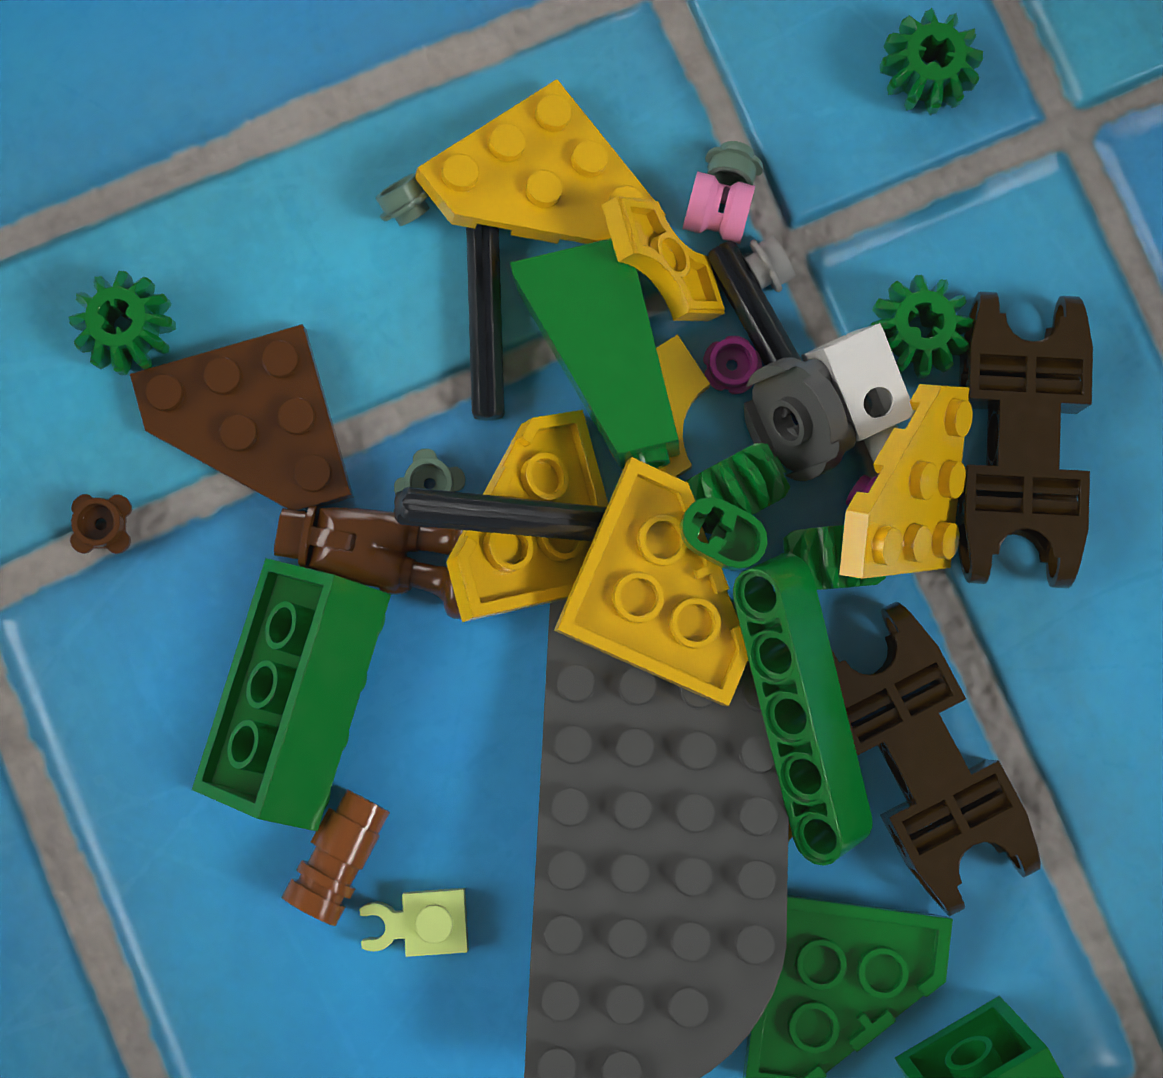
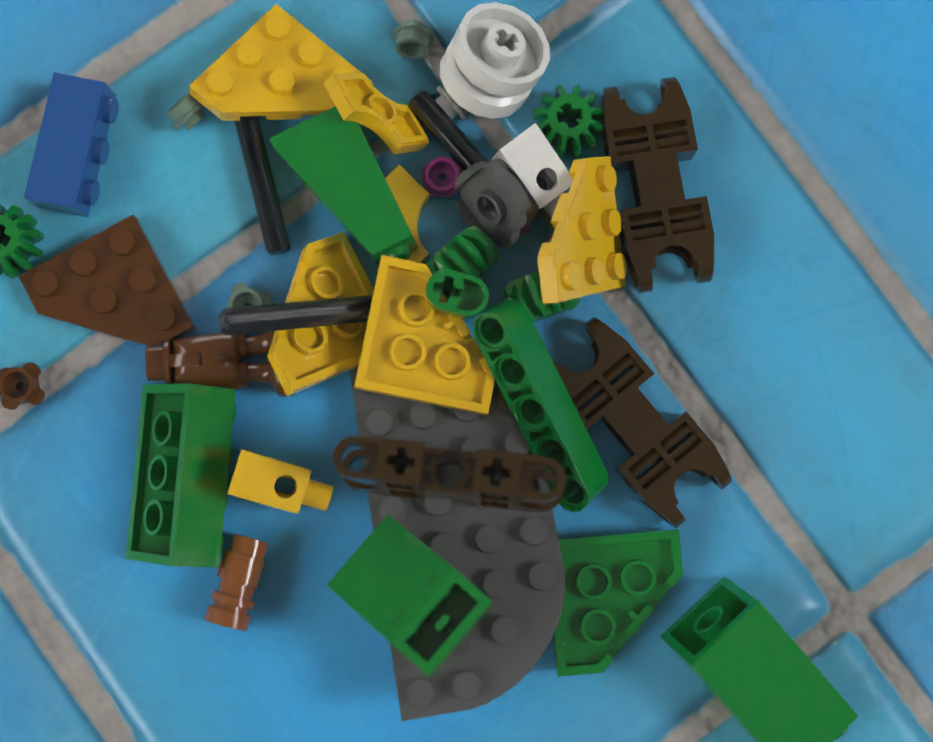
camera: 10 degrees left, 0 degrees up
yellowish green plate [359,888,469,957] -> none
bright pink wheel [683,171,755,244] -> none
none -> blue brick [24,72,119,217]
none -> yellow torso [227,449,334,514]
none -> green slope [327,515,493,678]
none -> dark brown piece [333,436,566,513]
none -> white wheel [440,2,550,119]

